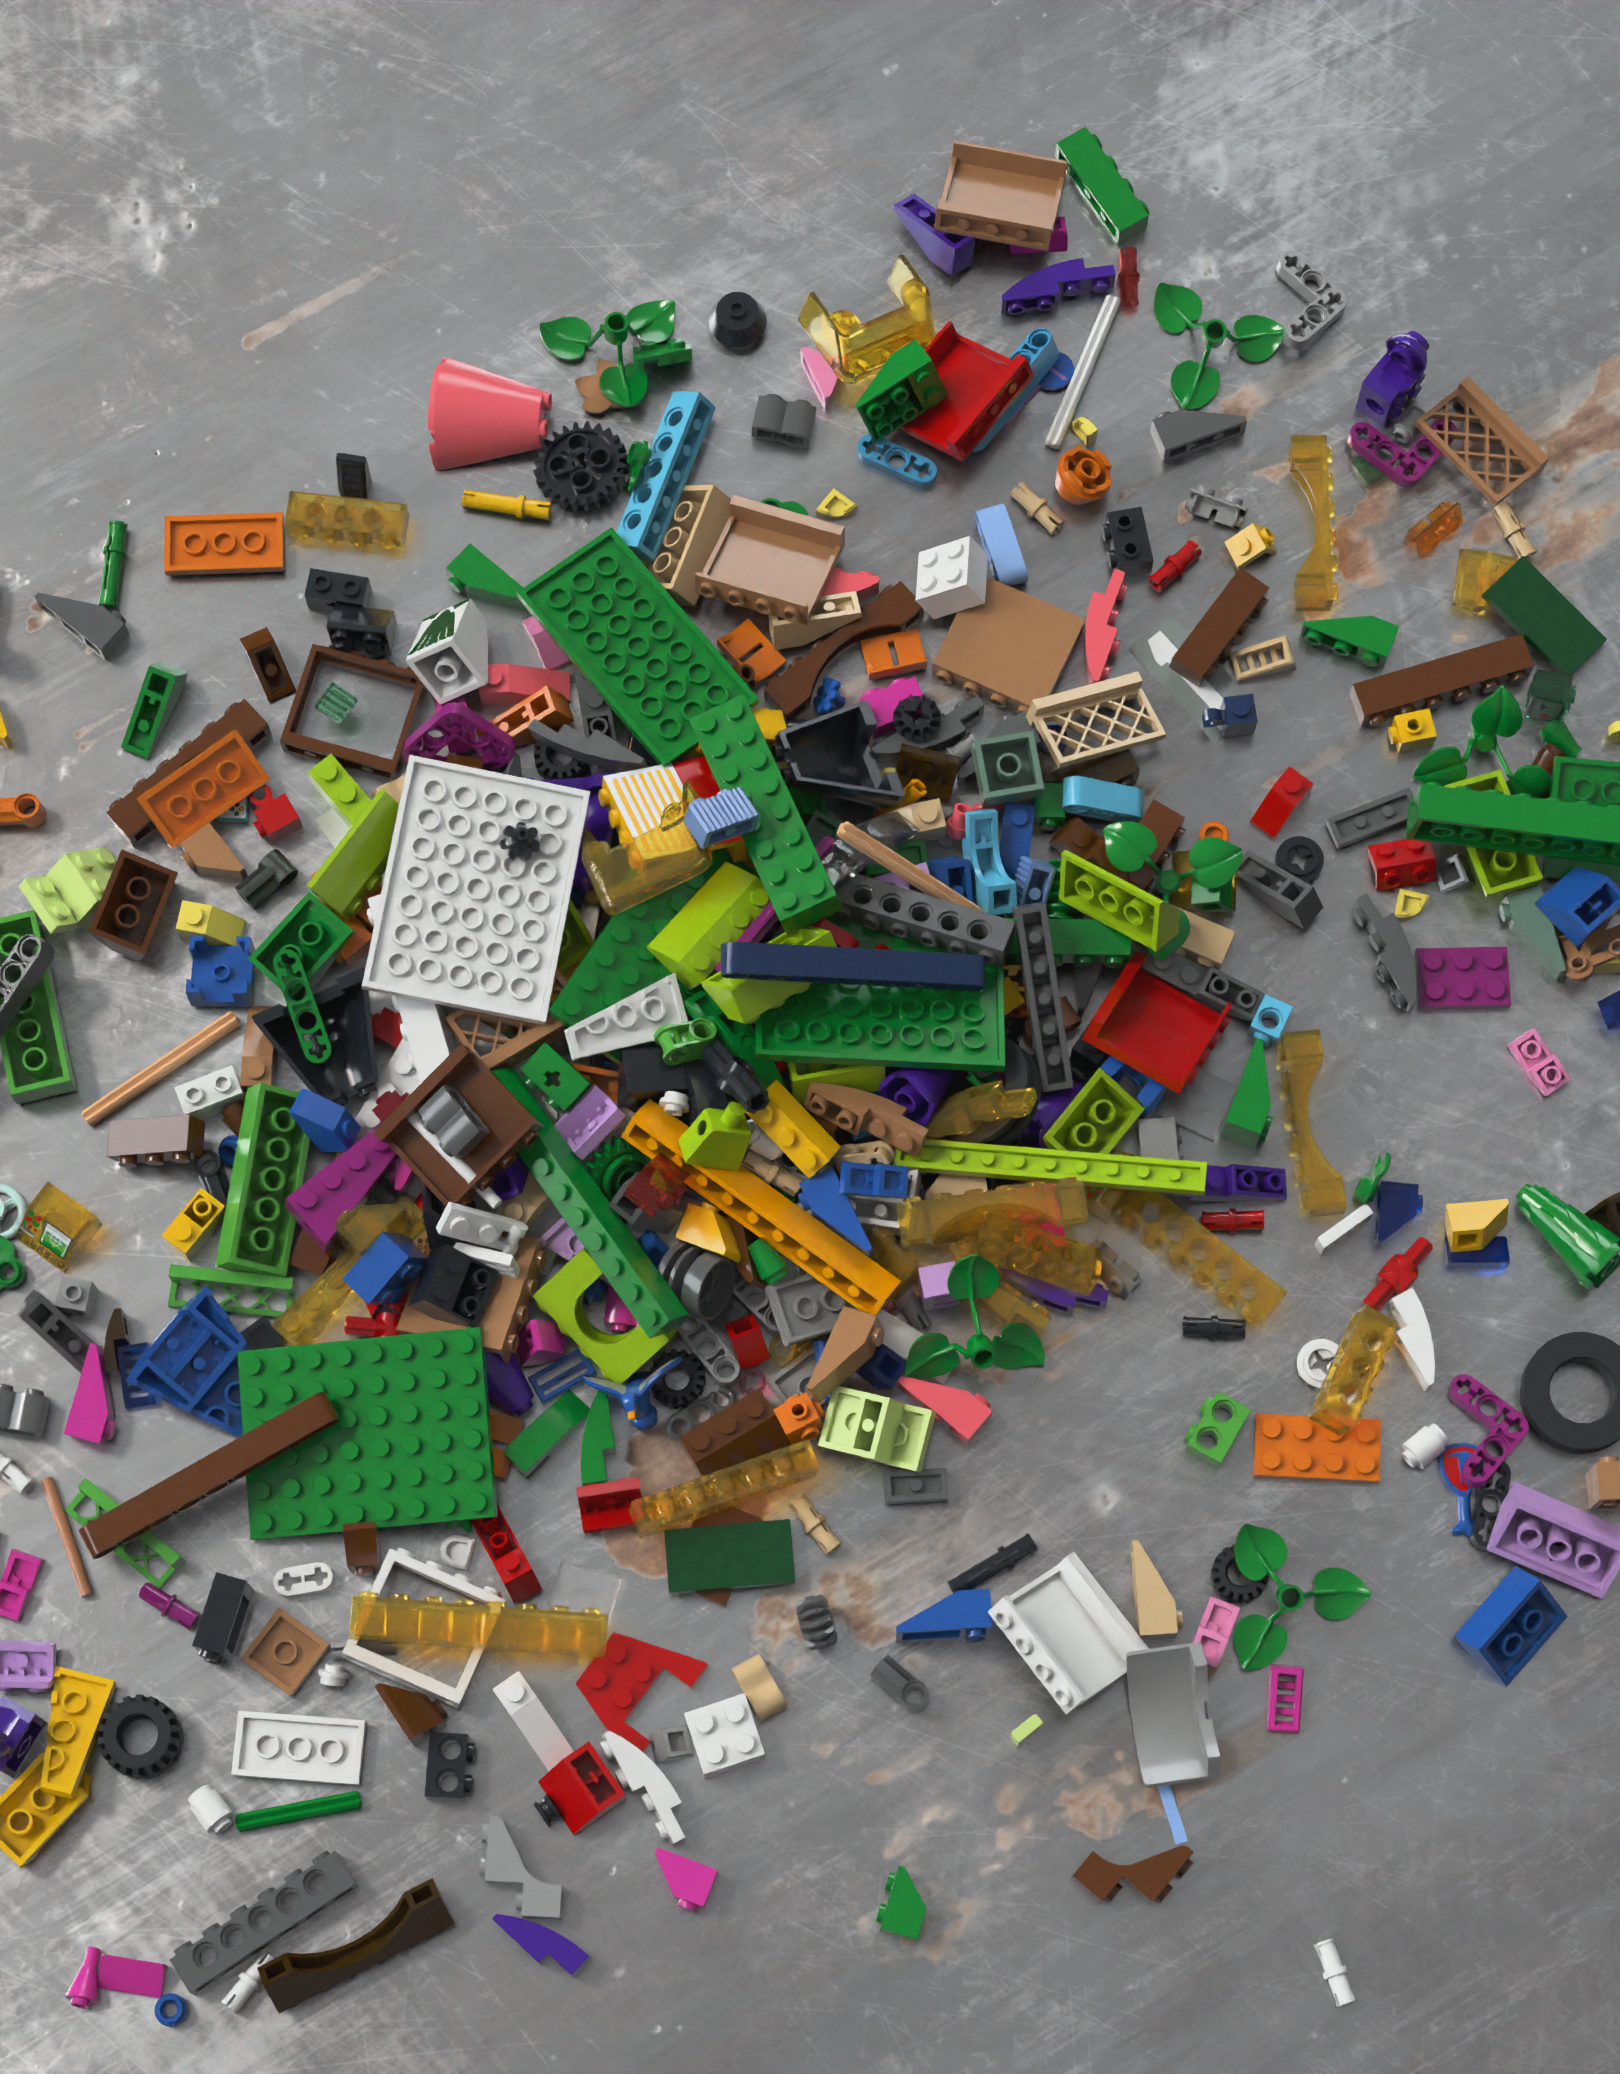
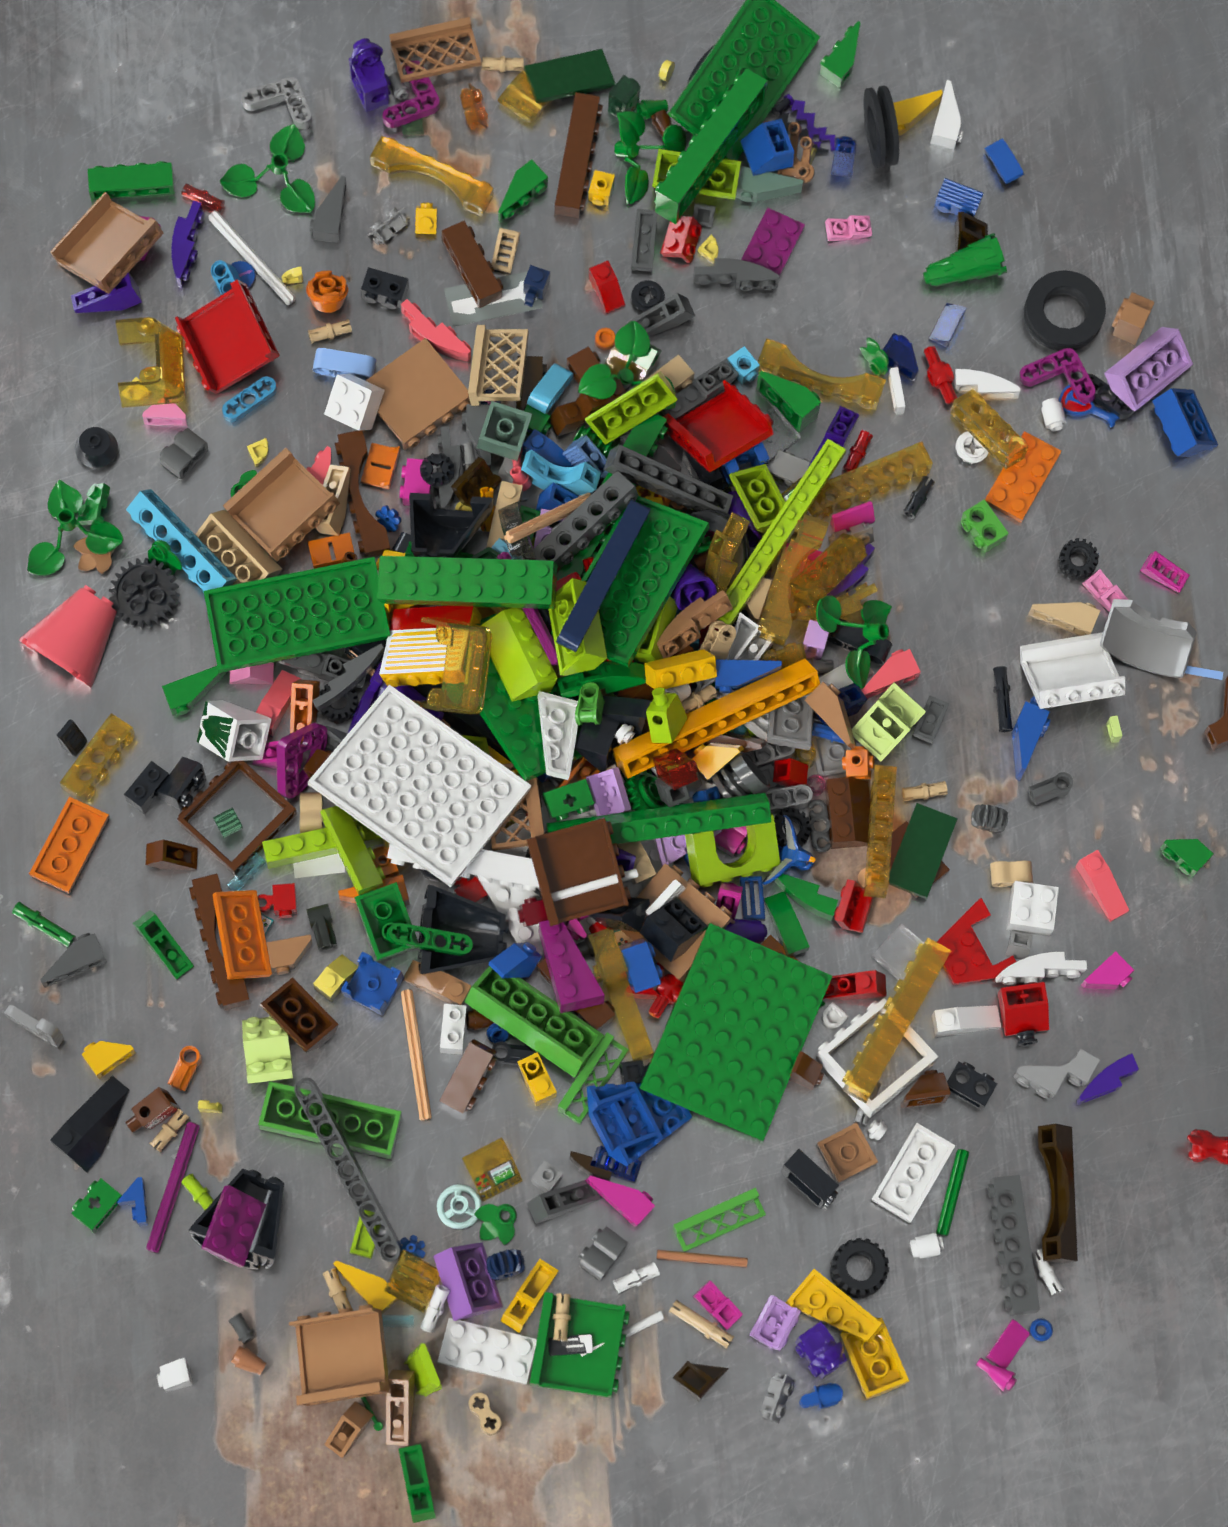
camera: 70 degrees left, 0 degrees up
reddish brown beam [78,1391,340,1559] -> none
magenta axle [138,1583,200,1630] -> none
white beam [273,1562,334,1598] -> none
dark grey brick [418,1085,490,1158] -> none
white plate [436,1202,528,1256] -> none
yellow pin [462,489,552,521] -> none
black plant [500,822,540,860] -> none
medium blue brick [684,786,760,849] -> none
black piece [701,1039,770,1114] -> none
green cone [747,1237,789,1285] -> none
blue slope [839,1161,909,1199] -> none
green slope [855,339,949,443] -> none
red pin [1147,540,1202,592] -> none
green plant [1233,1524,1371,1671] -> none
yellow slope [1444,1199,1509,1252] -> none
none -> clear light blue pin [226,852,266,891]
none -> black beam [827,618,893,665]
none -> dark pink slope [830,501,875,533]
none -> coral slope [1075,850,1129,922]

